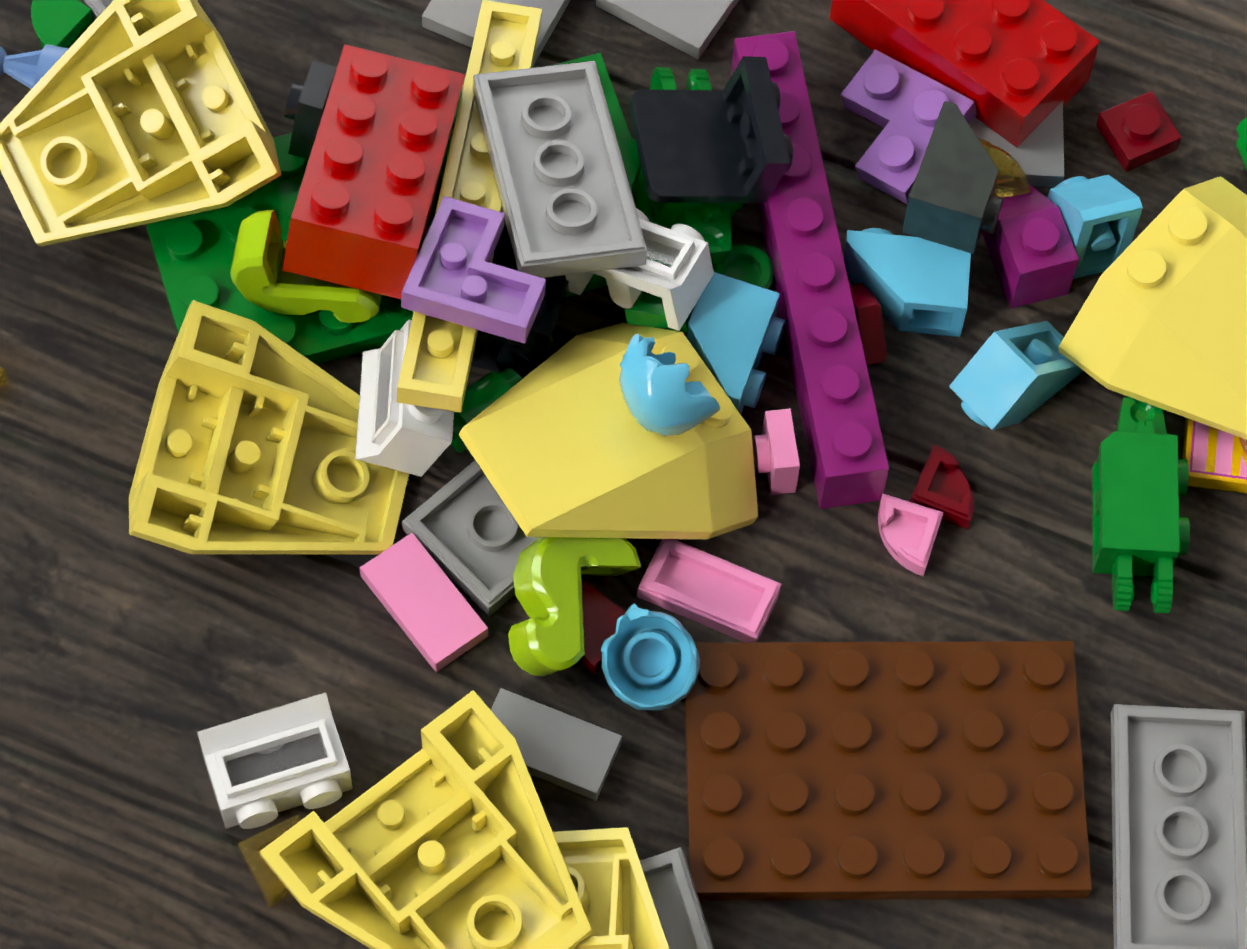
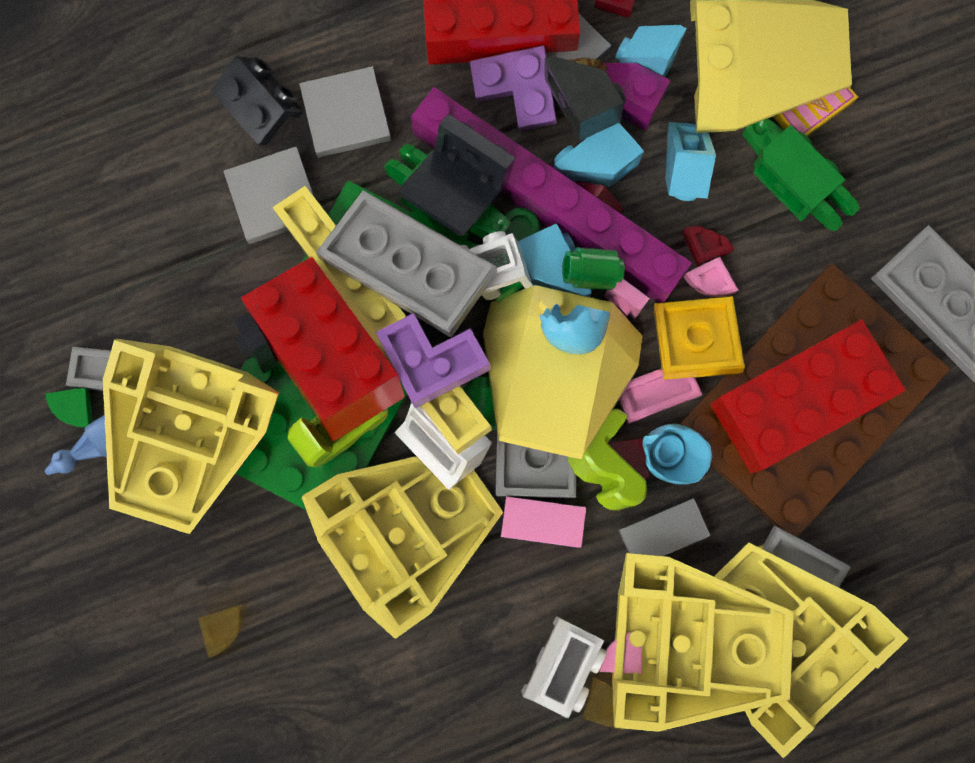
camera: 45 degrees left, 15 degrees up
none -> green brick [562,247,625,290]
none -> bright pink tile [599,632,642,674]
none -> yellow tile [654,296,745,380]
none -> red brick [710,319,906,474]

